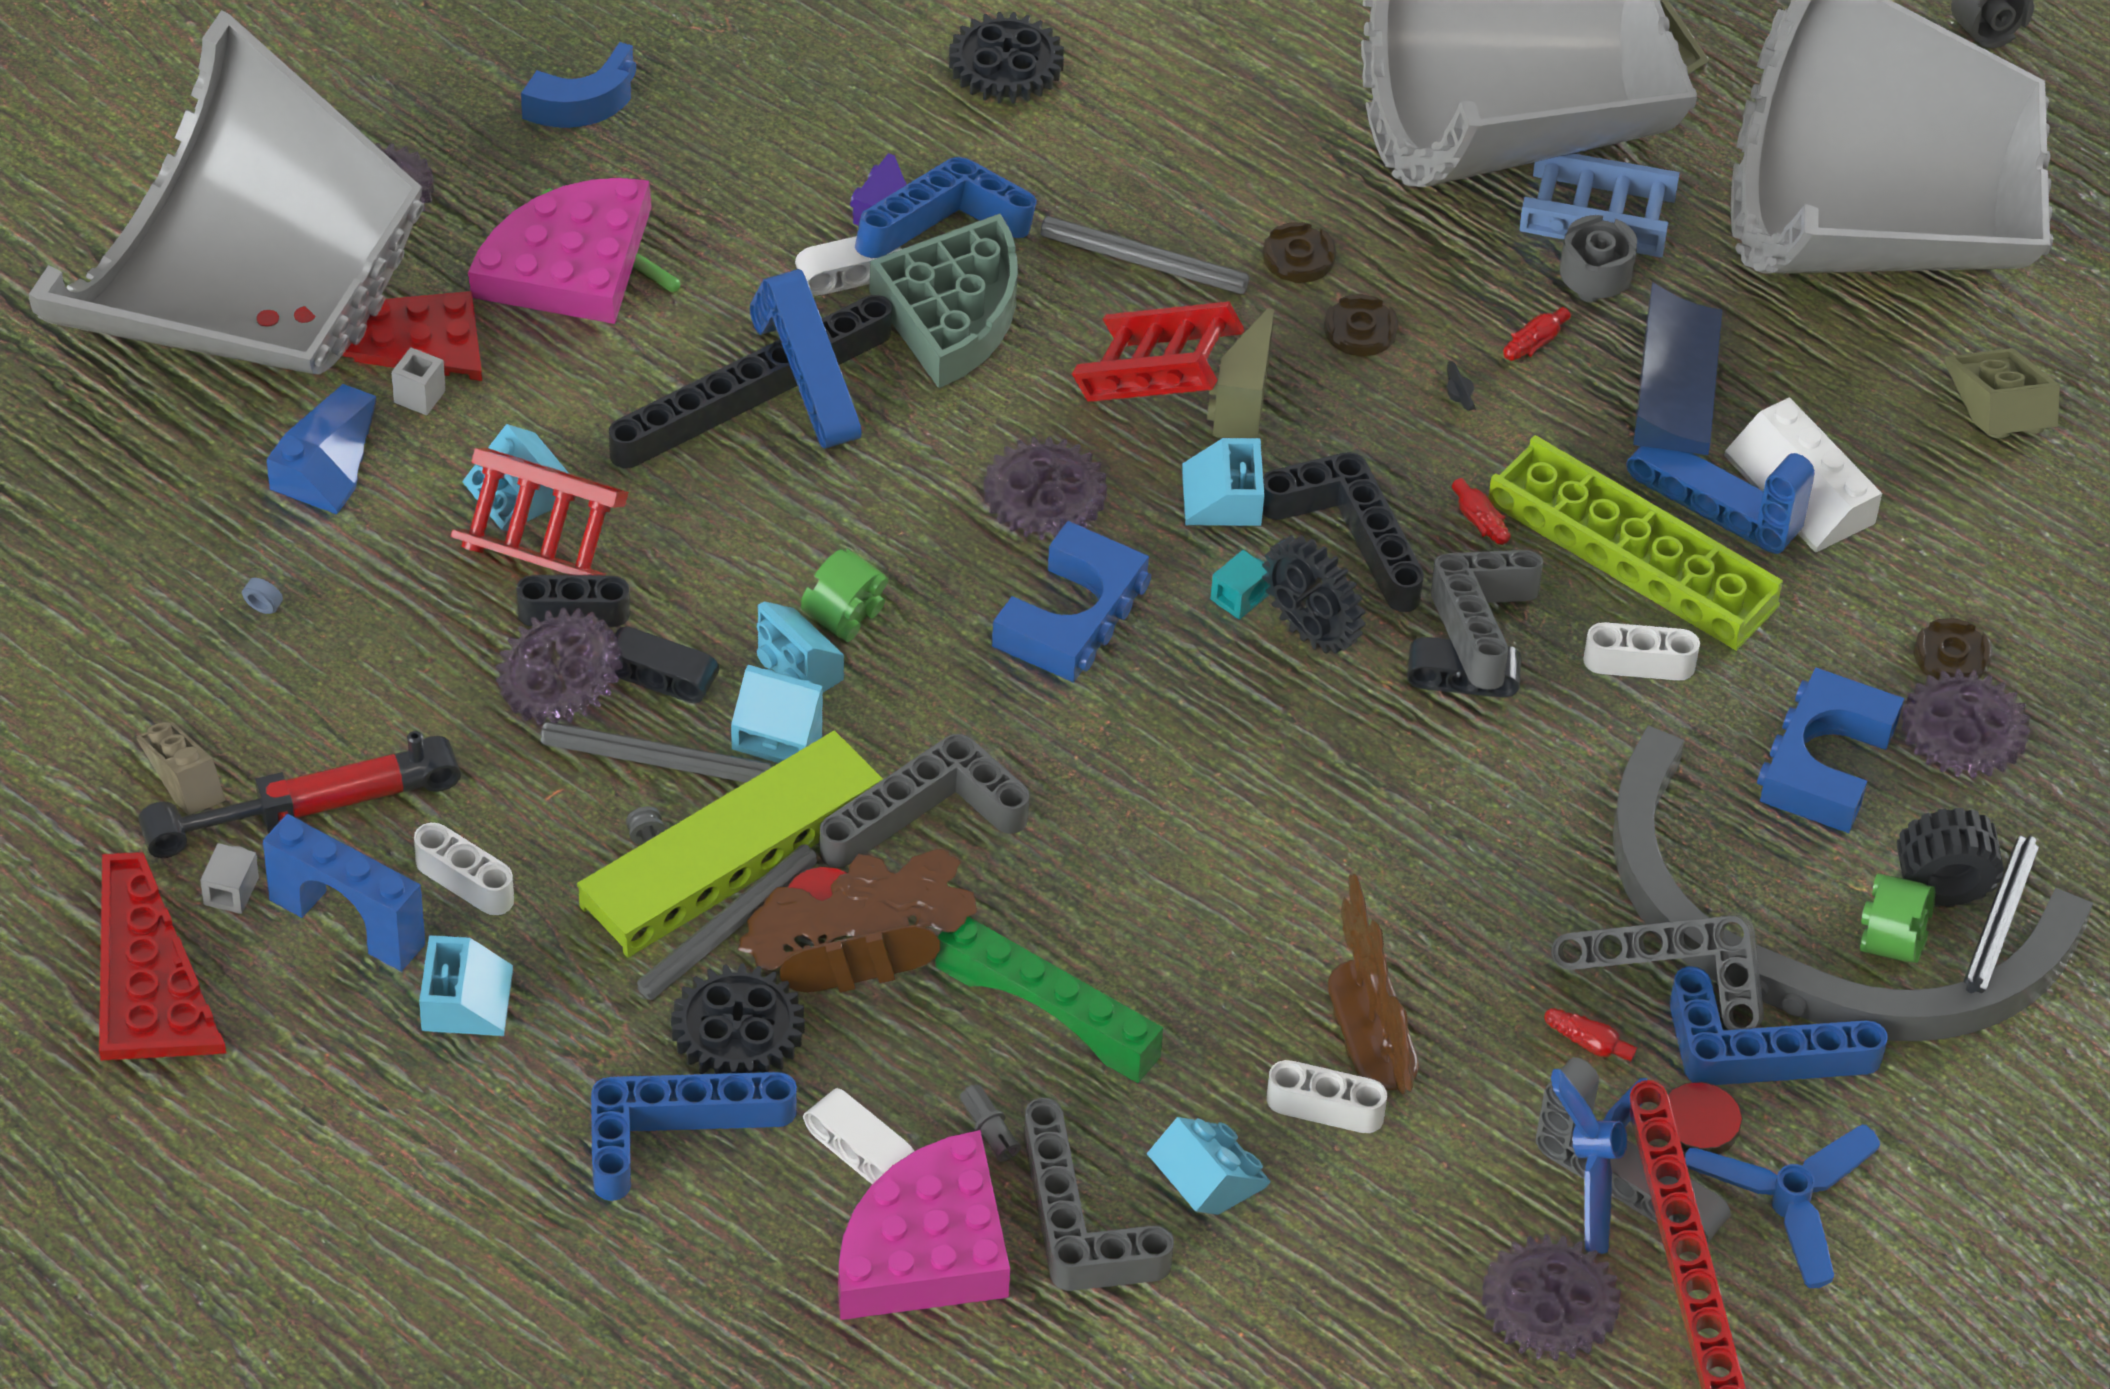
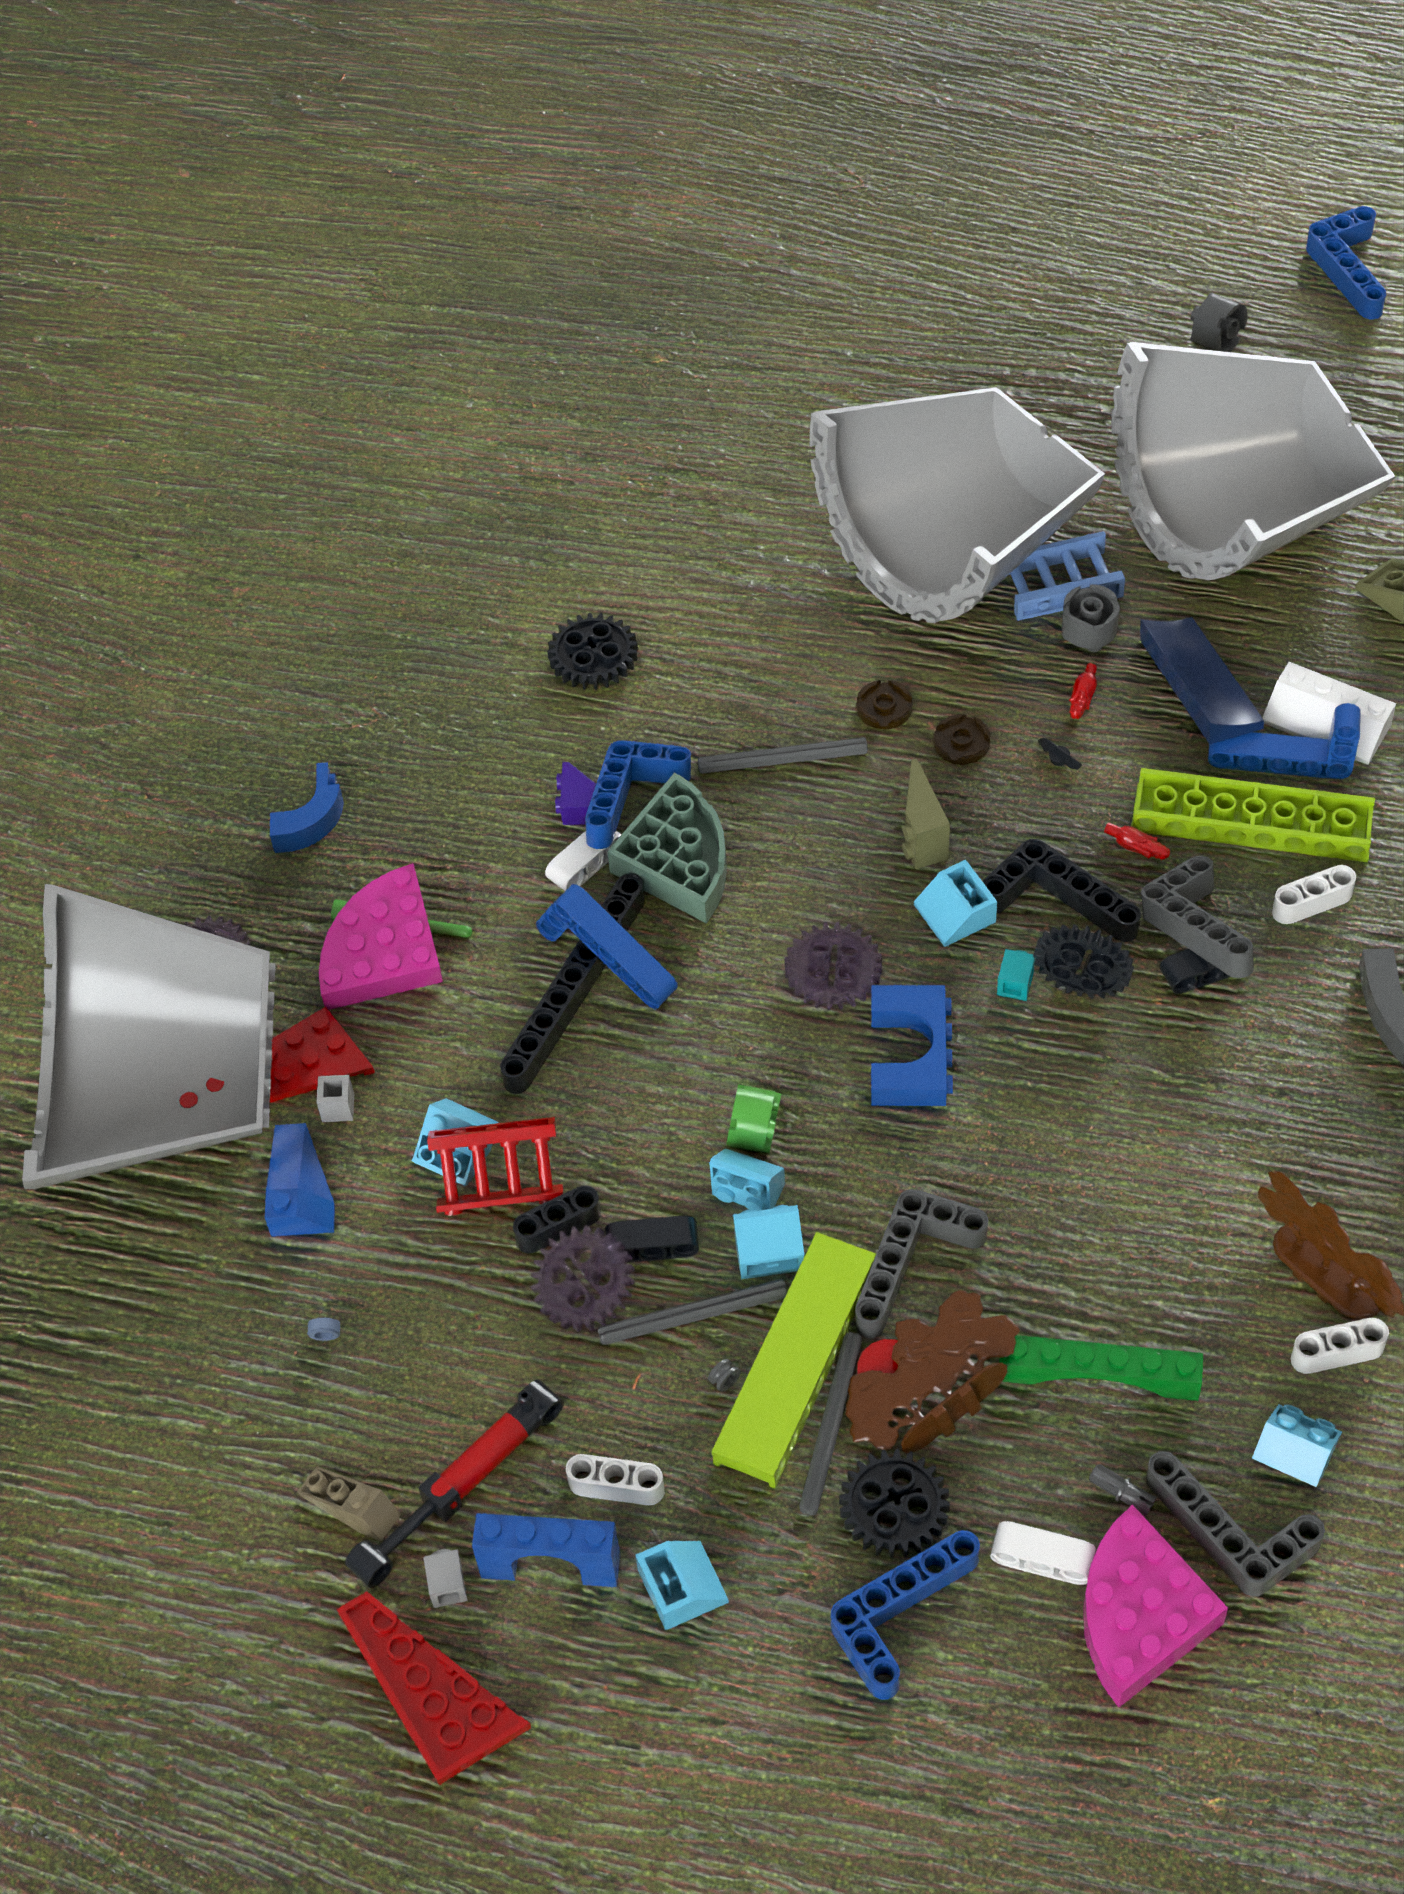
camera: 20 degrees left, 5 degrees up
red fence [1072,301,1245,402] -> none

